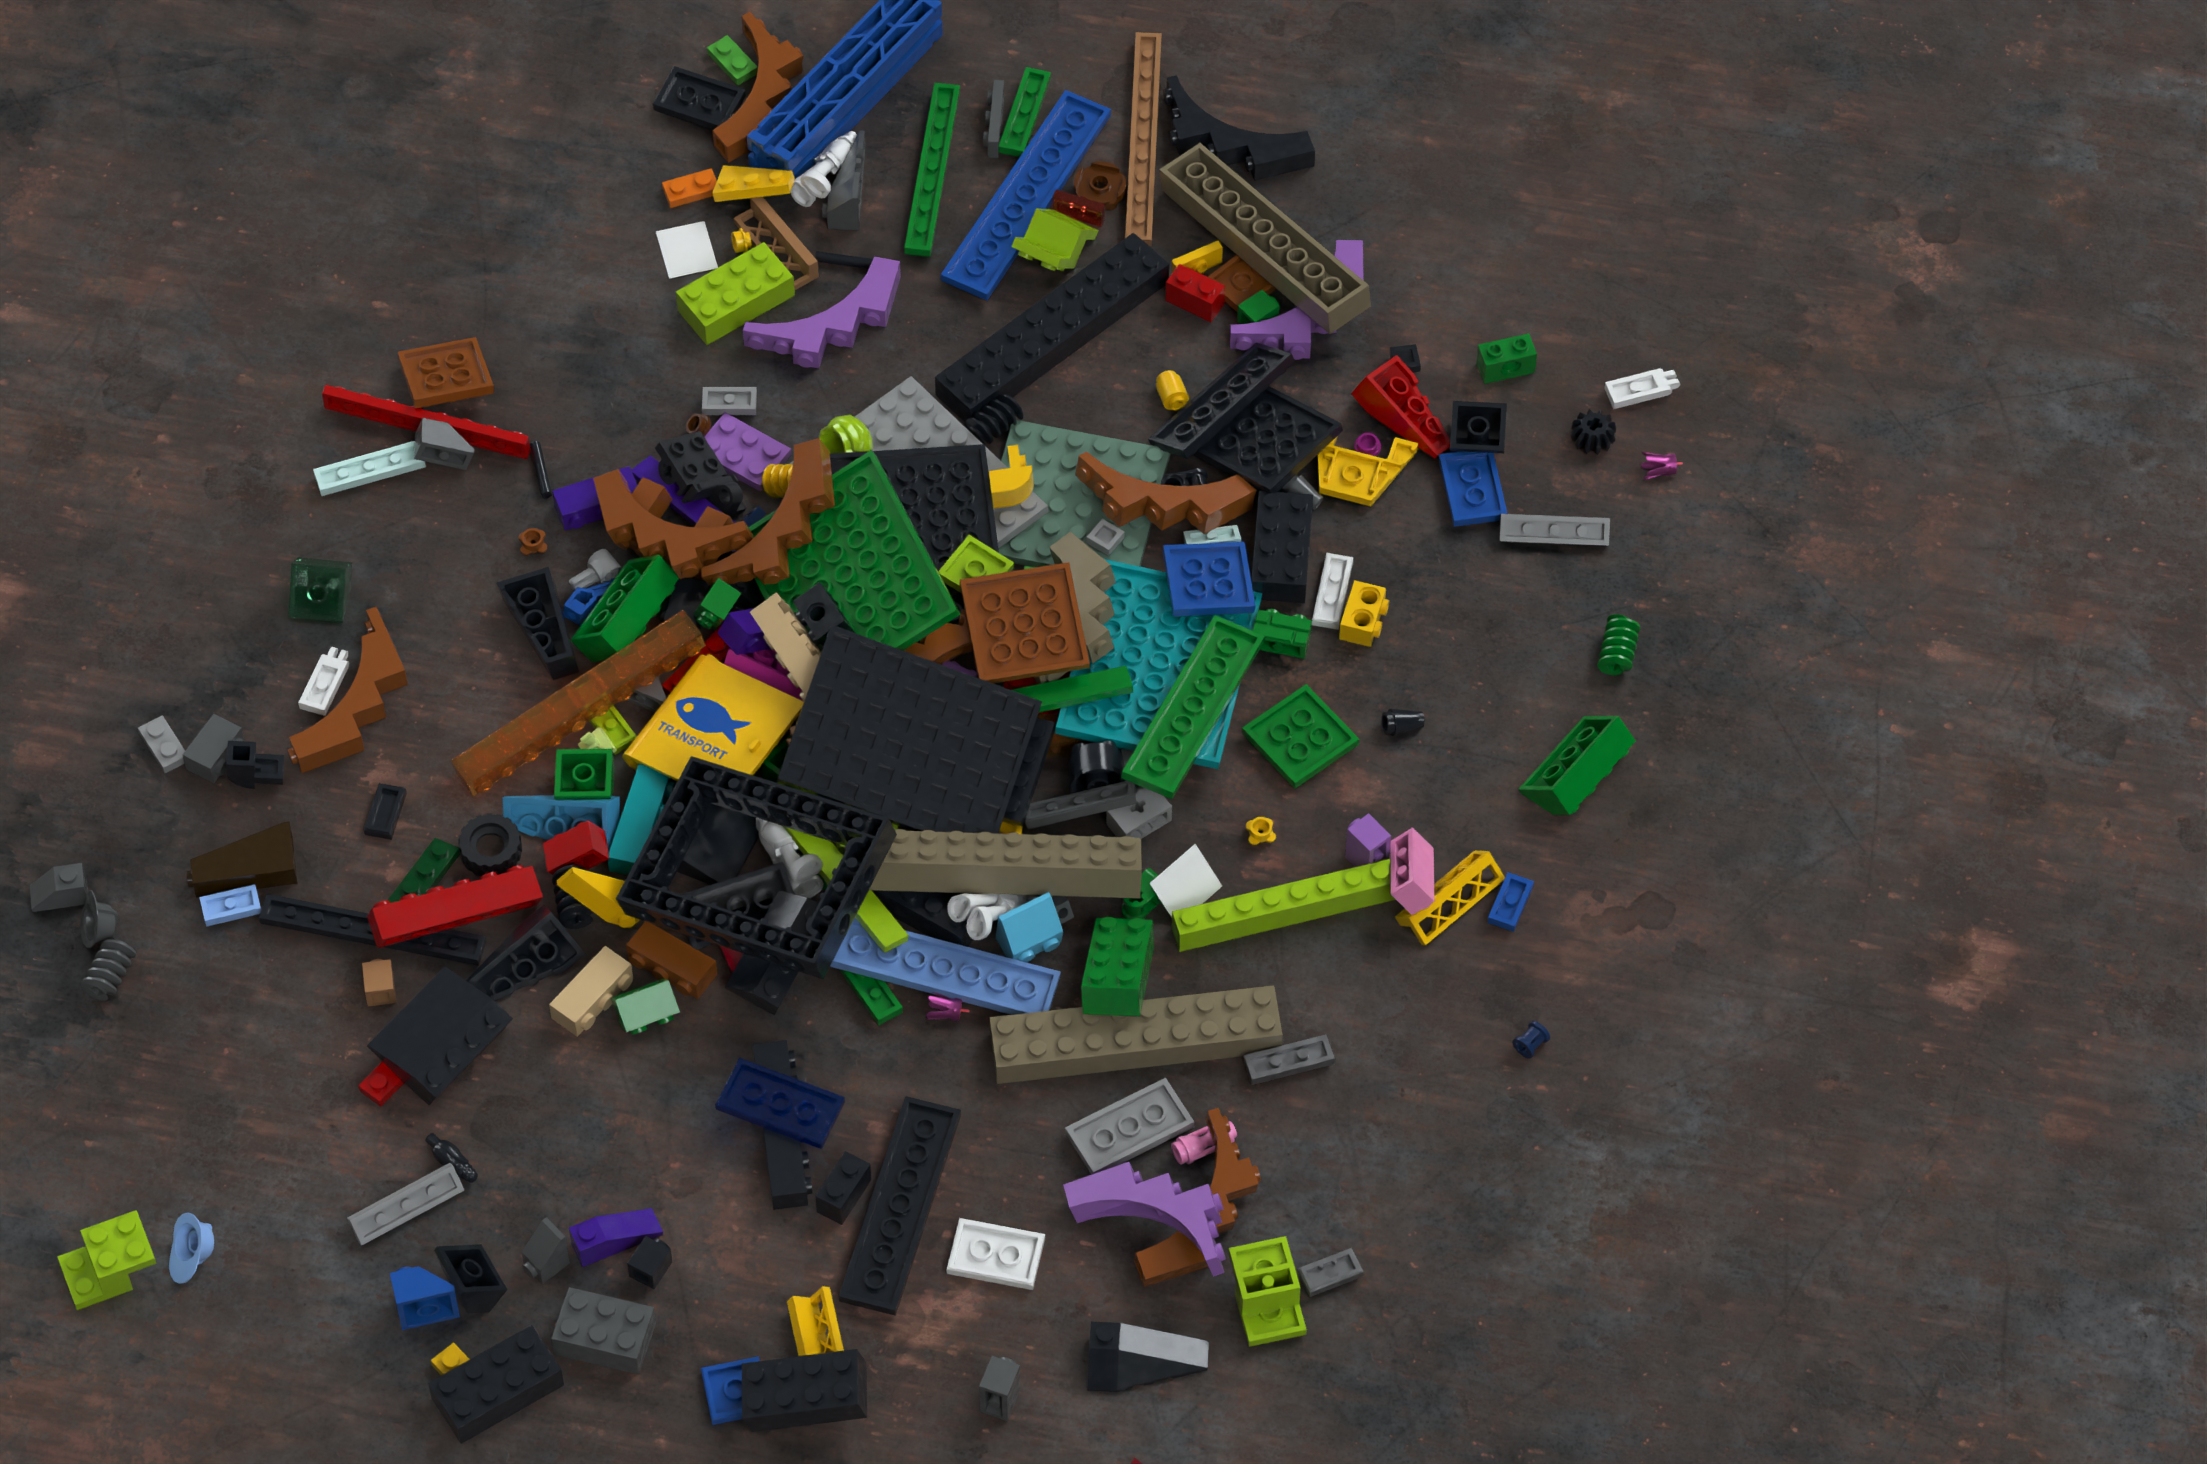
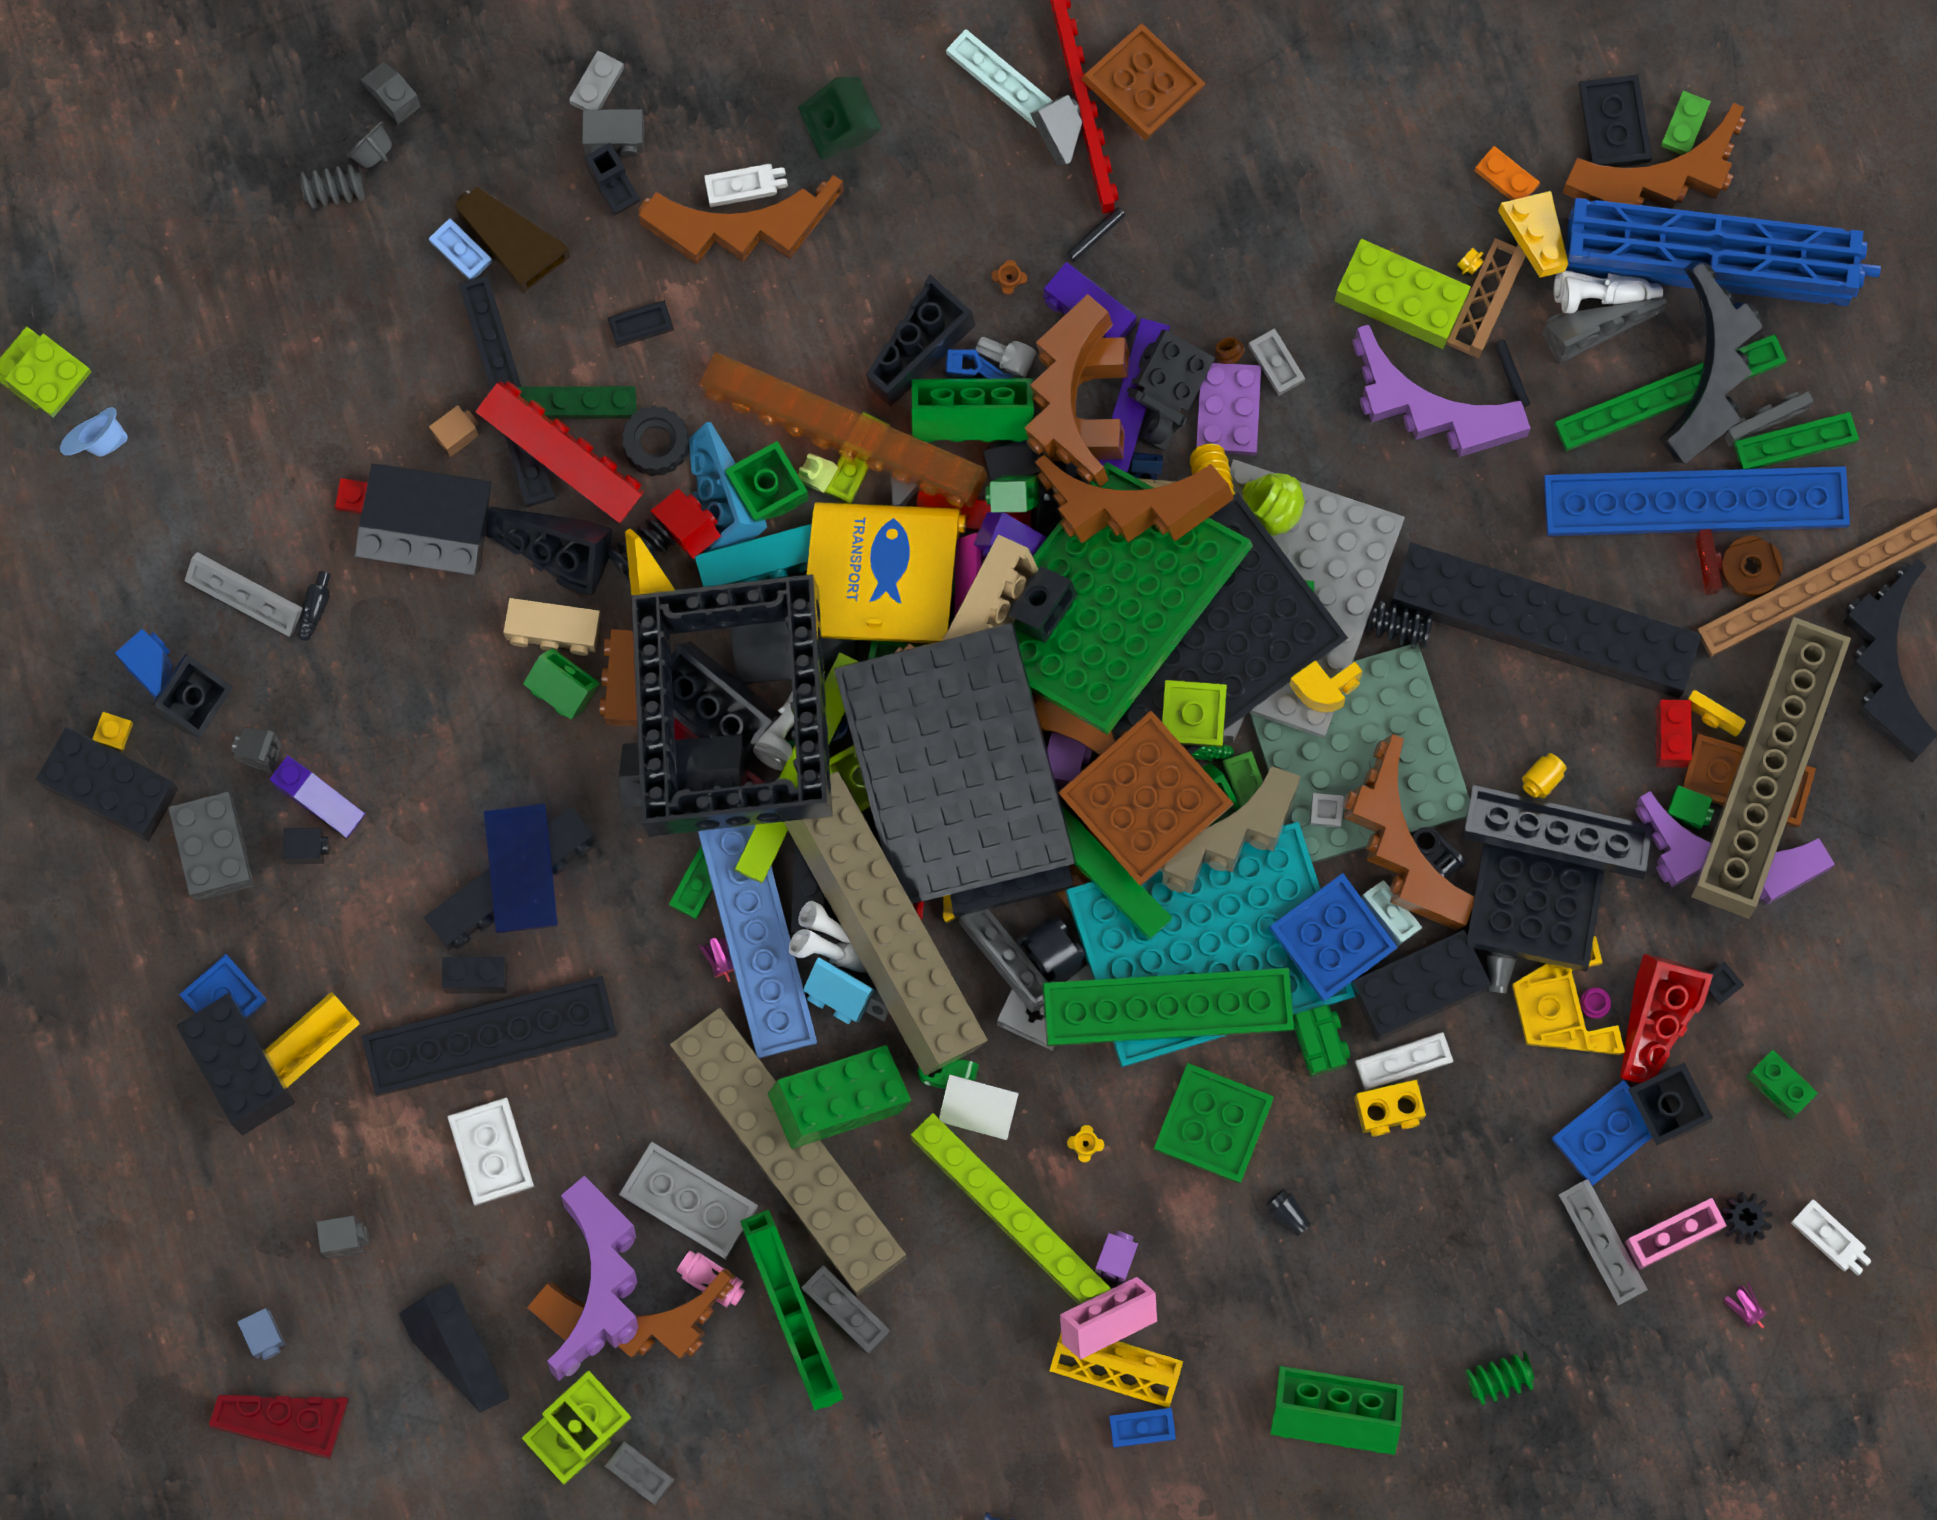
camera: 60 degrees right, 20 degrees up
white sticker [656,221,718,279] -> none
lime bracket [1011,208,1099,271] -> none
none -> green arch [740,1209,844,1411]
none -> bright pink brick [1624,1198,1727,1271]
none -> black arch [1659,262,1763,464]

